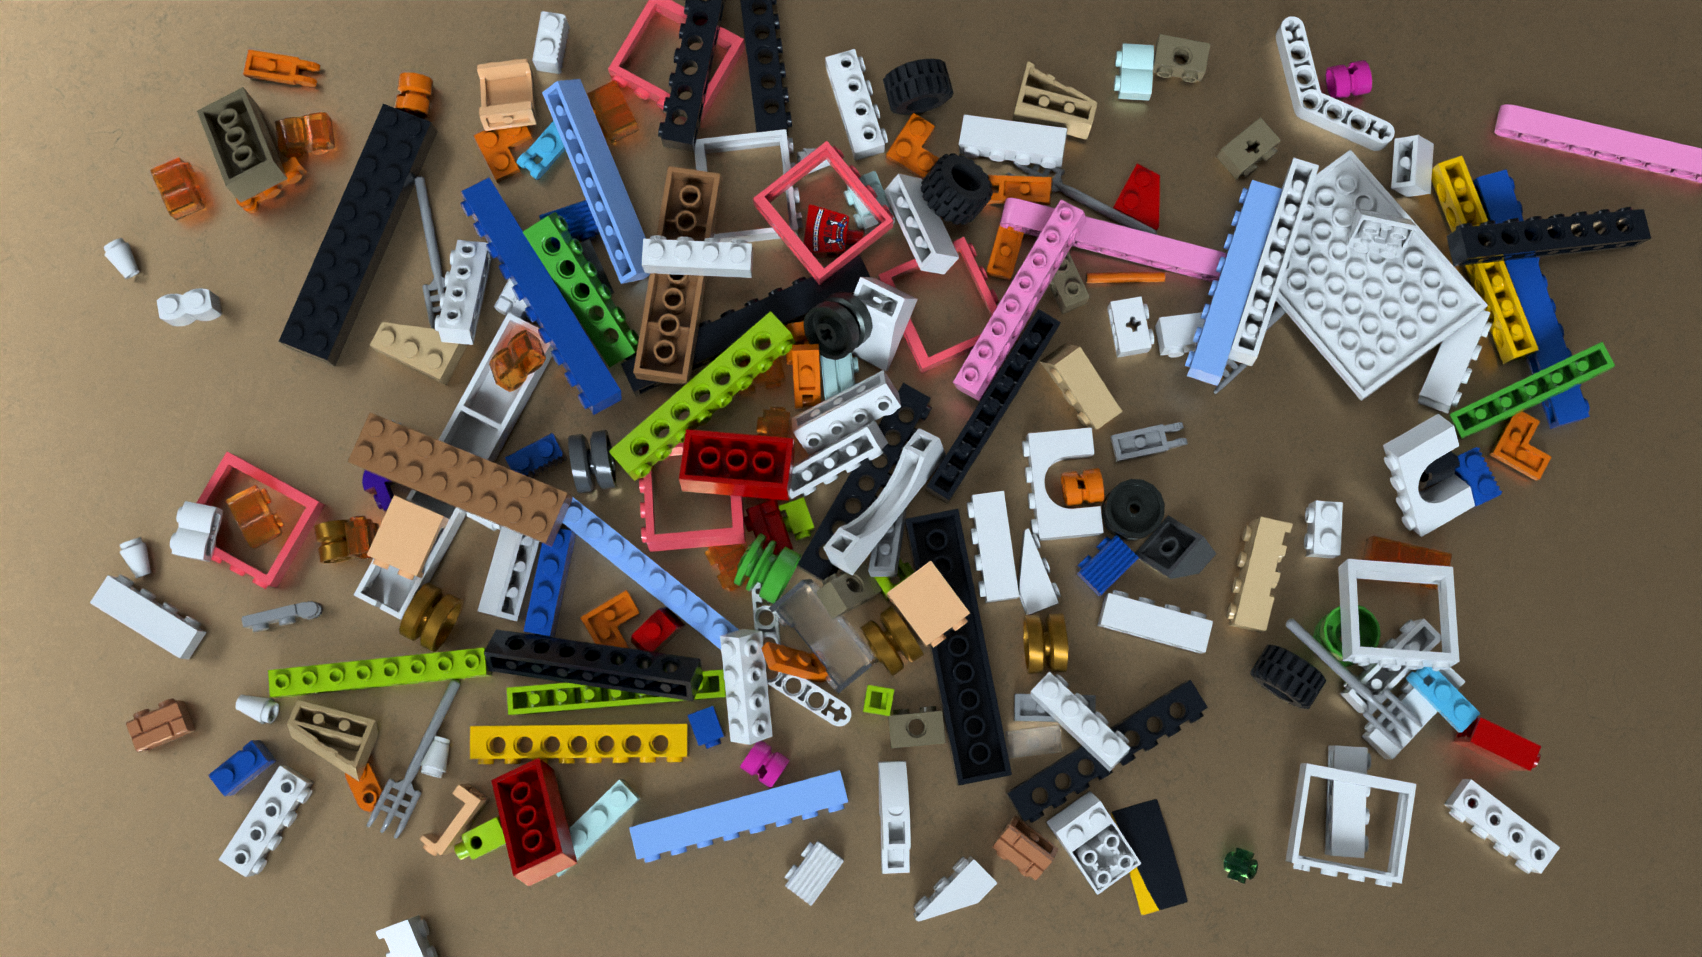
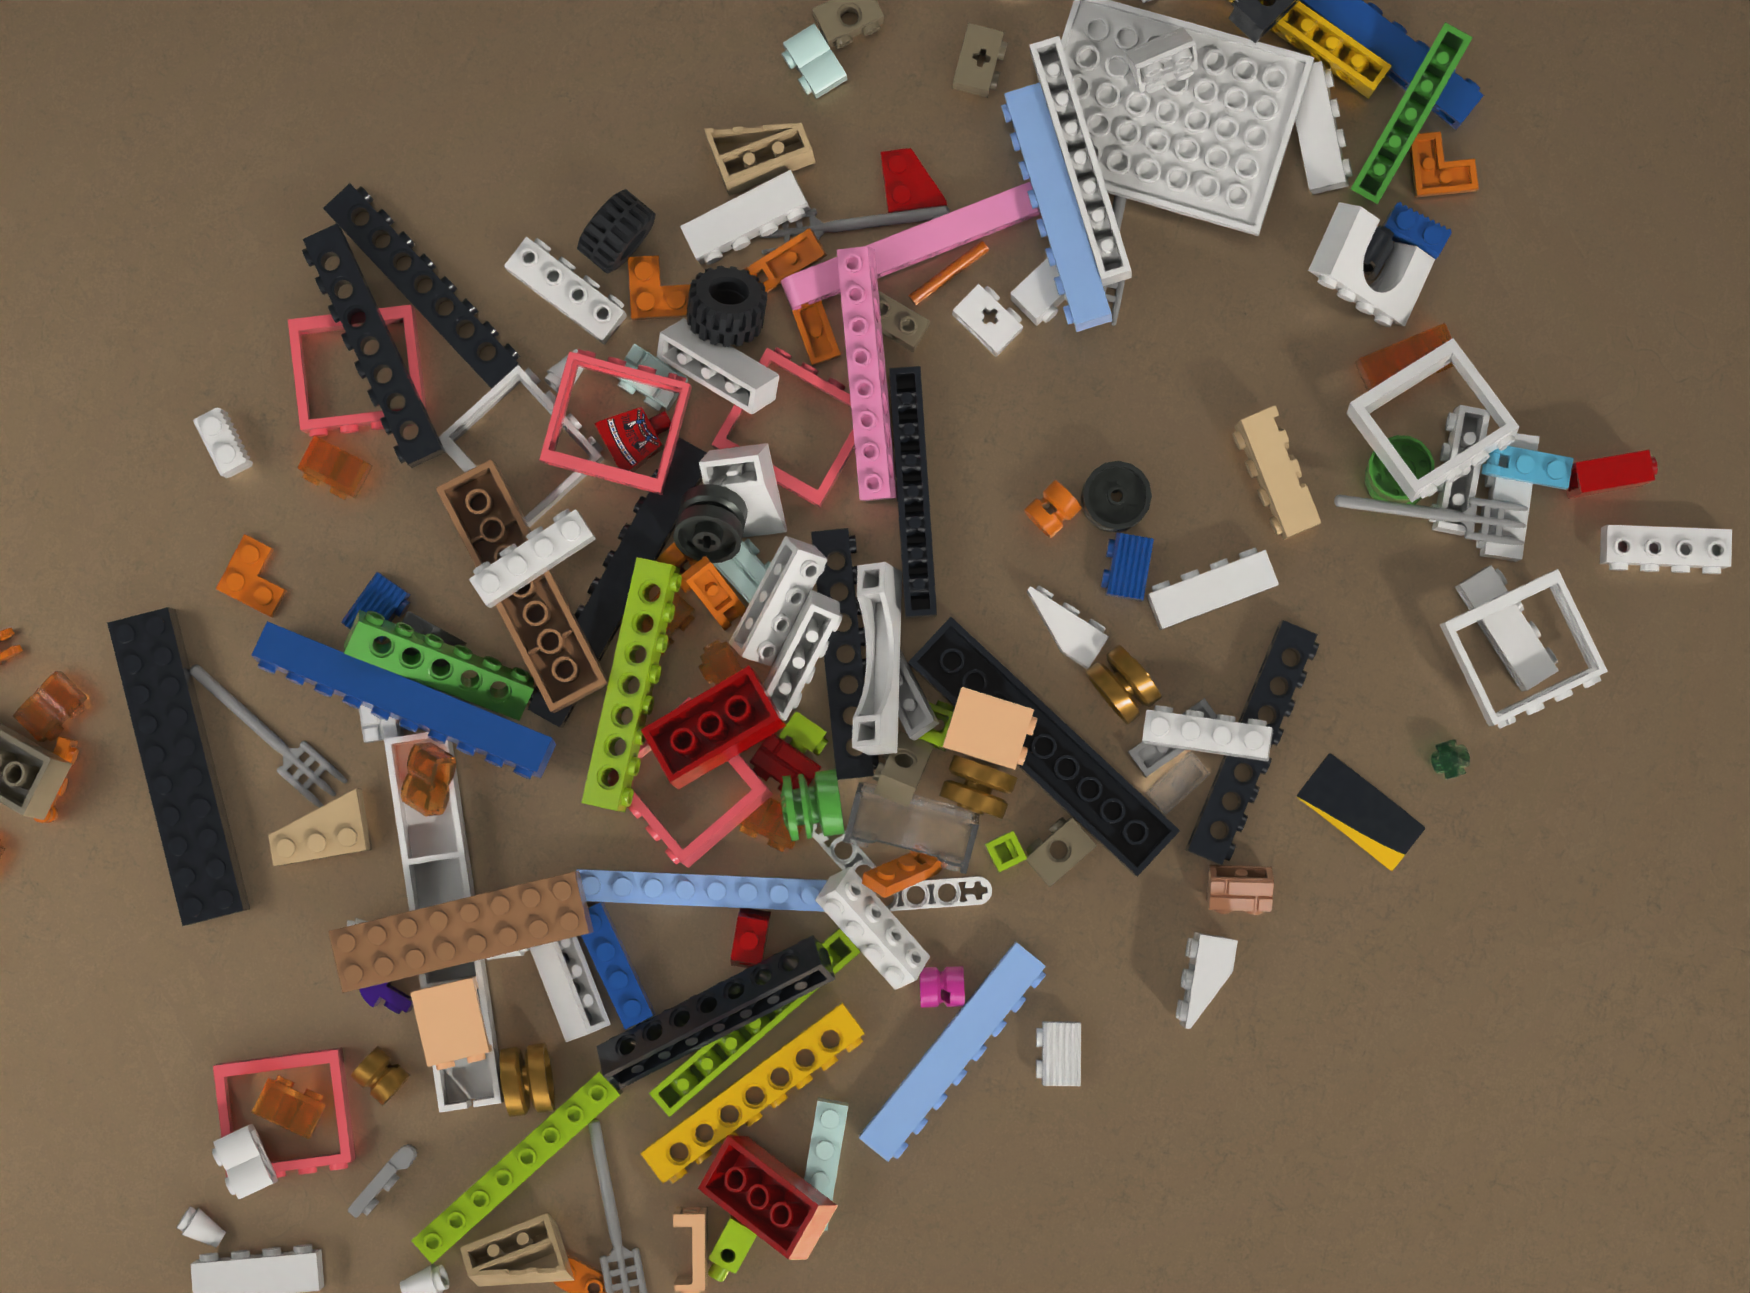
camera: 35 degrees left, 5 degrees up
white brick [157,288,222,326] -> none
clear orange brick [344,516,379,560] -> none
orange wheel [395,72,433,118] -> none
white cone [420,736,450,778] -> none
white brick [435,240,492,345] -> none
light nougat panel [477,59,536,131] -> none
blue brick [505,433,567,478] -> none
medium azure plate [516,120,565,180] -> none
light blue brick [542,79,650,284] -> none
dark grey wheel [568,430,617,493] -> none
orange plate [580,590,641,649] -> none
blue brick [688,706,725,749] -> none
white slope [878,761,911,874] -> none
white brick [967,491,1019,603] -> none
white arch [1022,427,1104,541] -> none
tan wedge [1040,343,1122,430] -> none
white slope [1046,791,1141,895] -> none
light grey hinge [1110,422,1188,462] -> none
dark grey slope [1135,515,1216,579] -> none
black tyre [1250,645,1326,709] -> none
white brick [1304,500,1343,559] -> none

